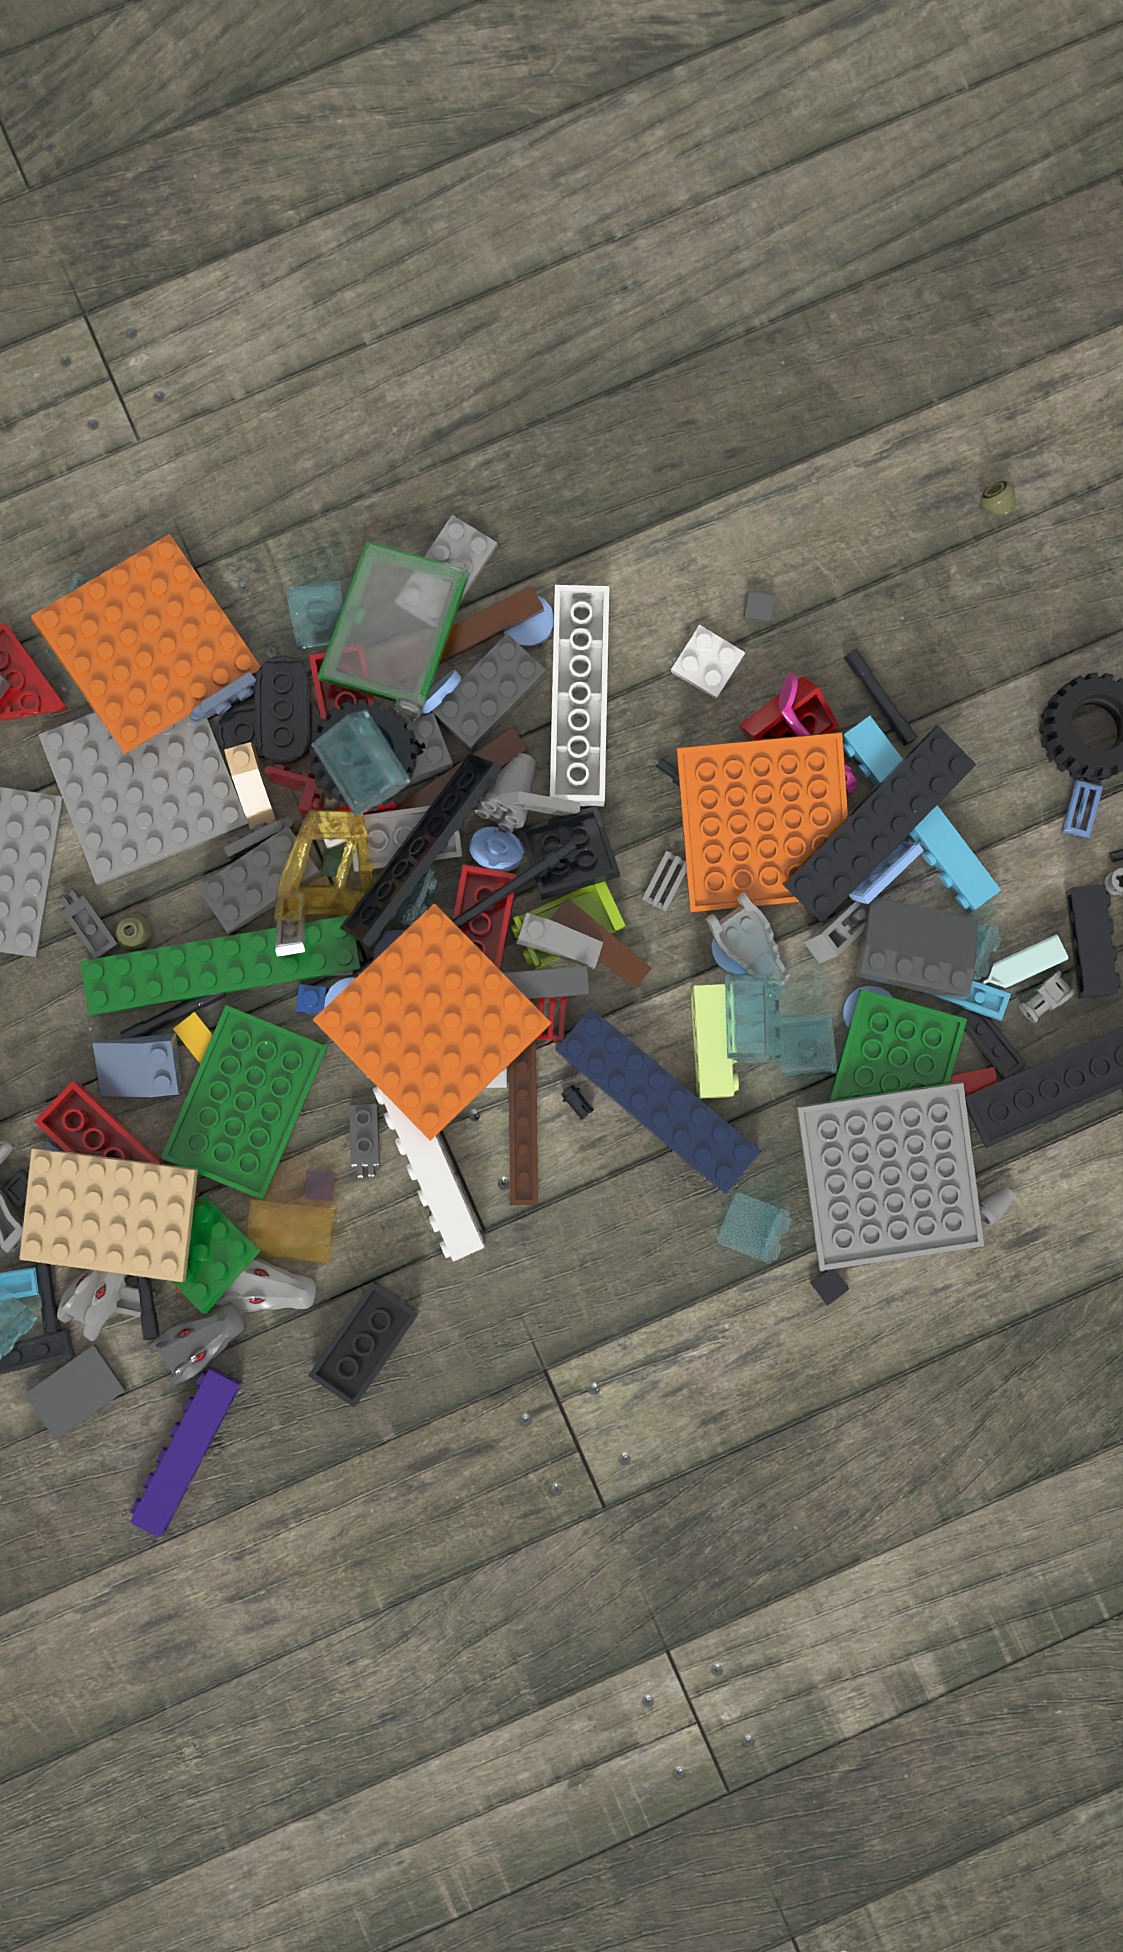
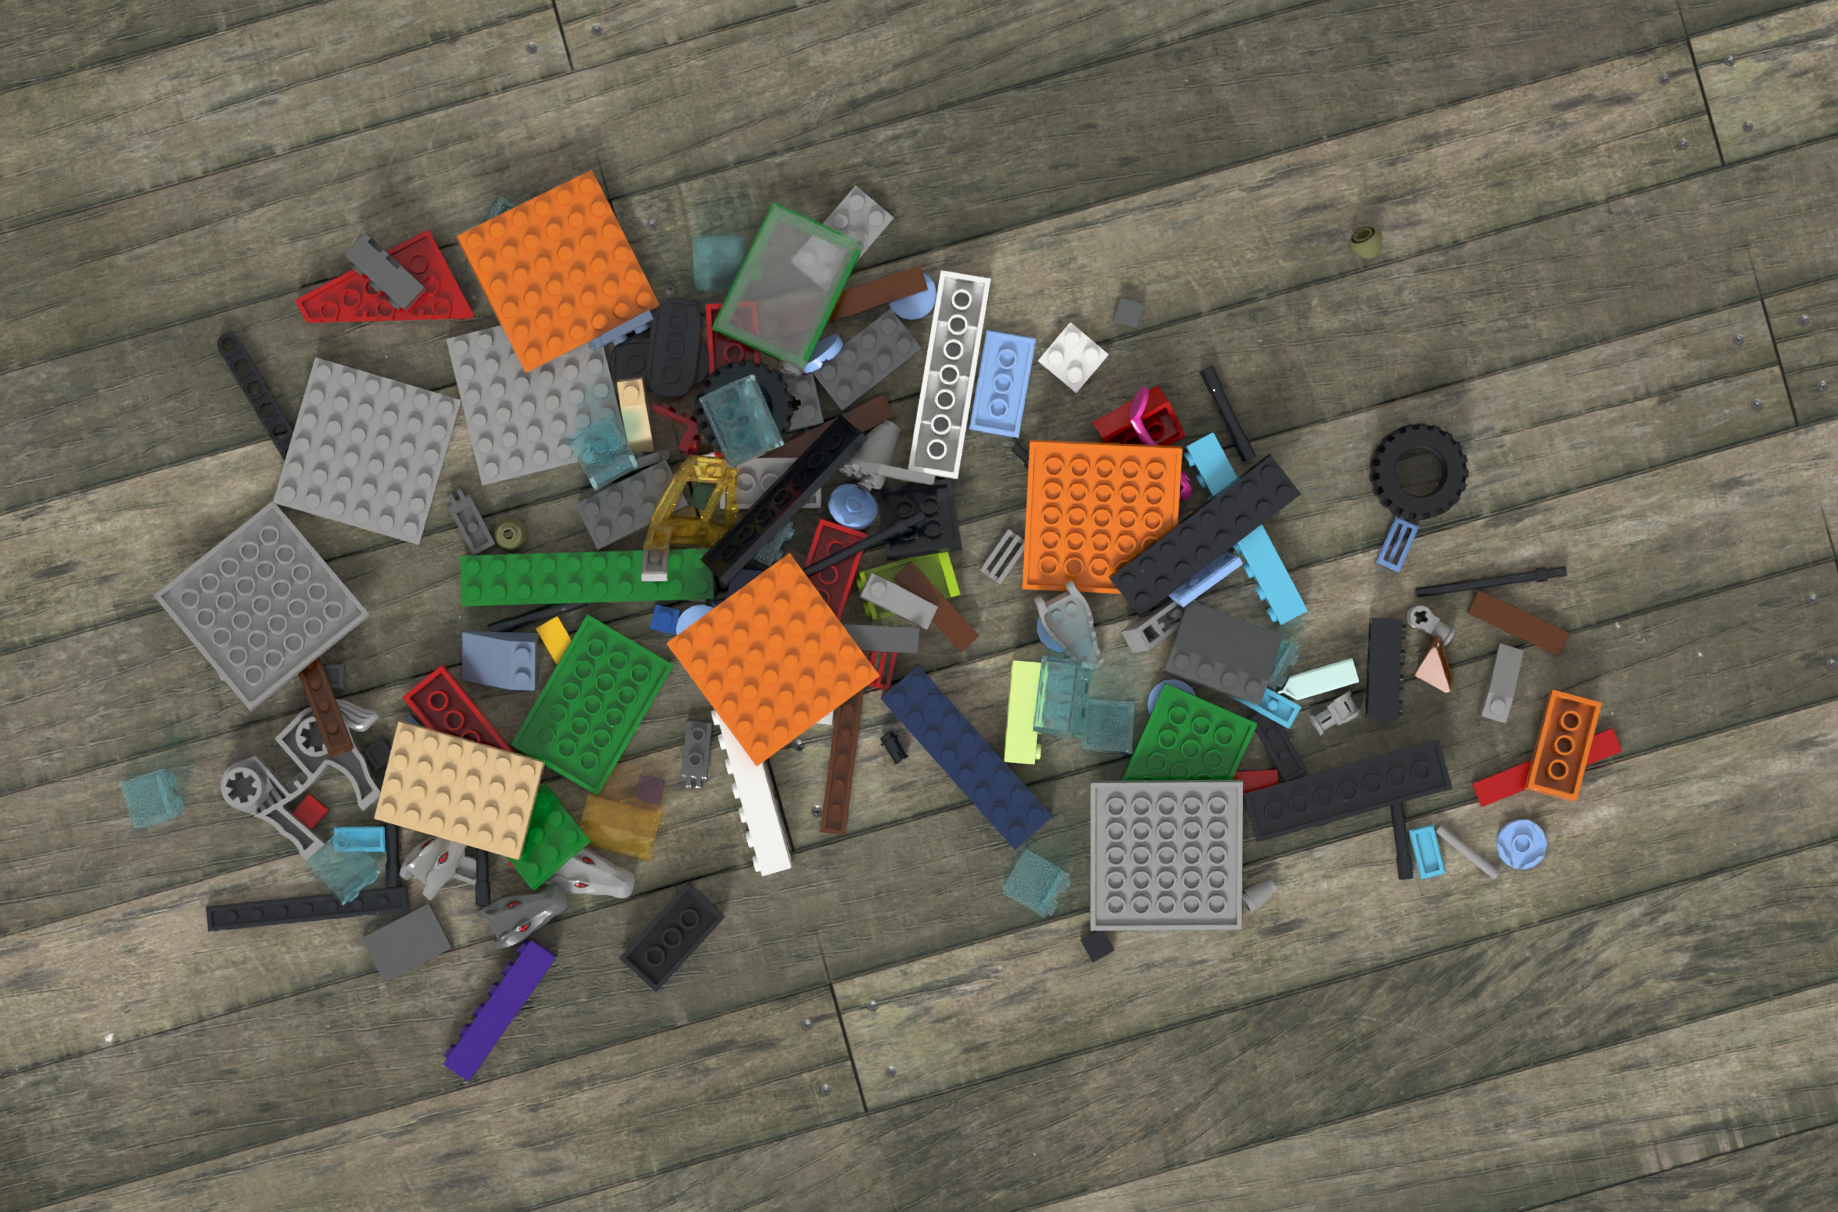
camera: 10 degrees right, 5 degrees up
none -> clear light blue brick [566,415,639,491]
none -> light blue tile [969,330,1036,438]

